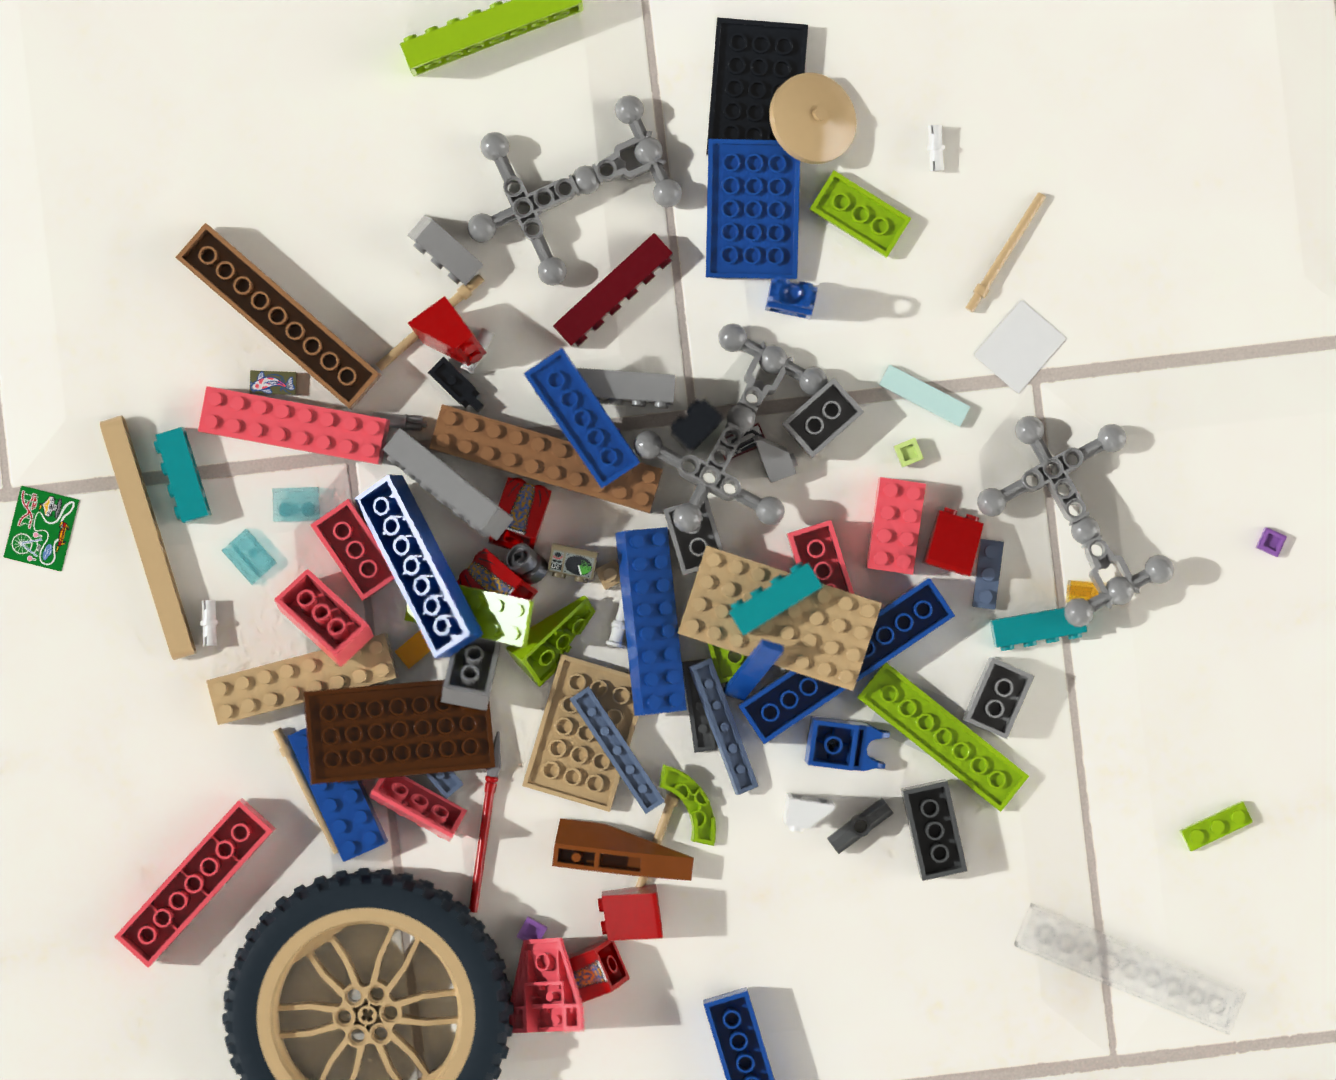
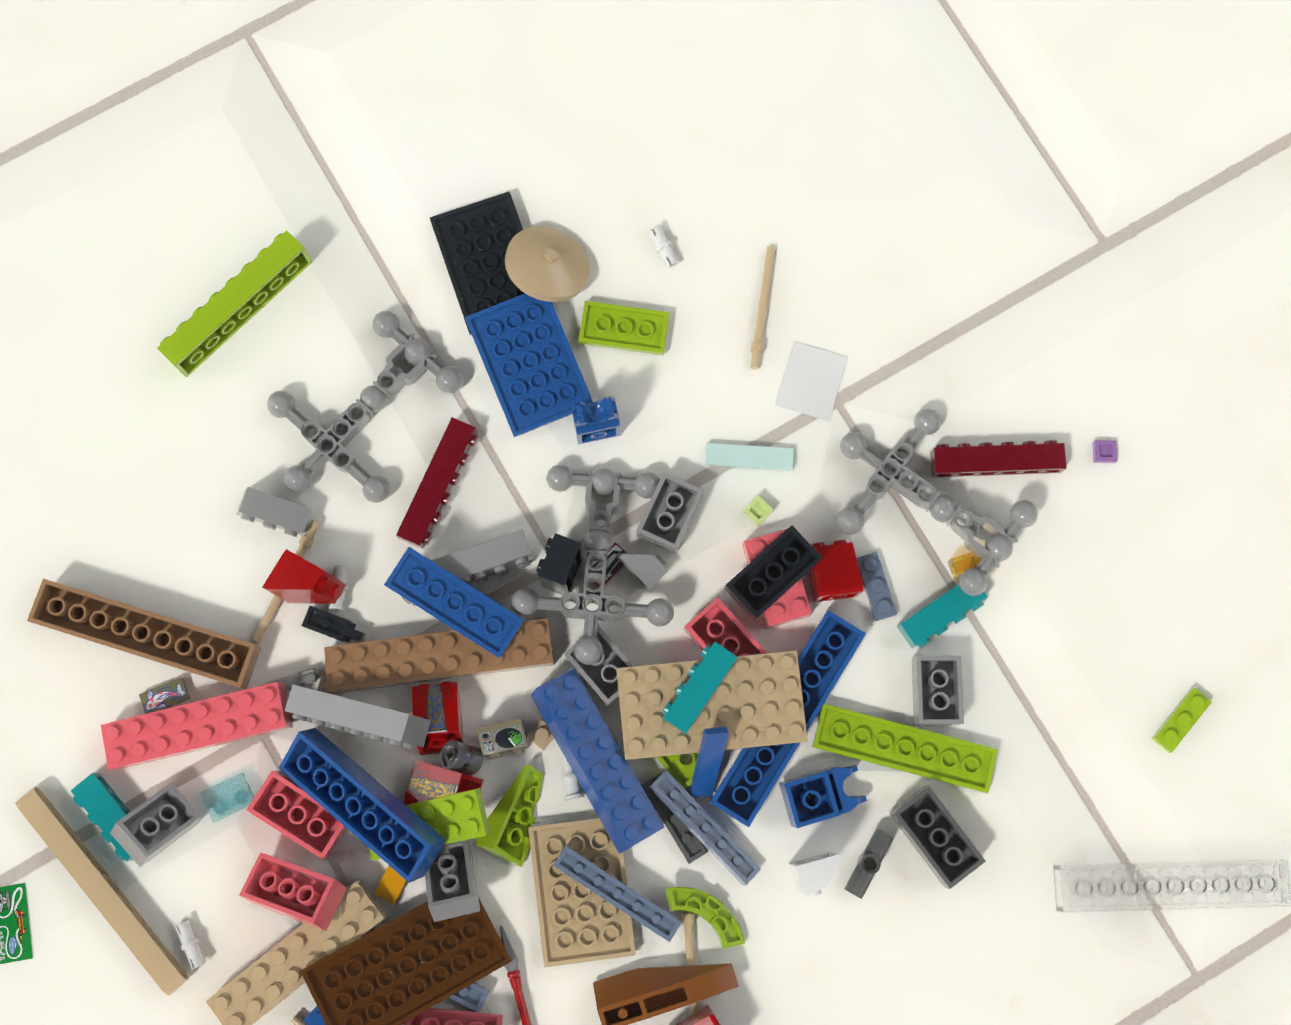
camera: 25 degrees left, 10 degrees down
clear light blue plate [221,529,277,585] -> none
none -> light grey brick [110,783,201,868]
none -> black brick [724,525,823,622]
none -> dark red brick [930,440,1067,478]

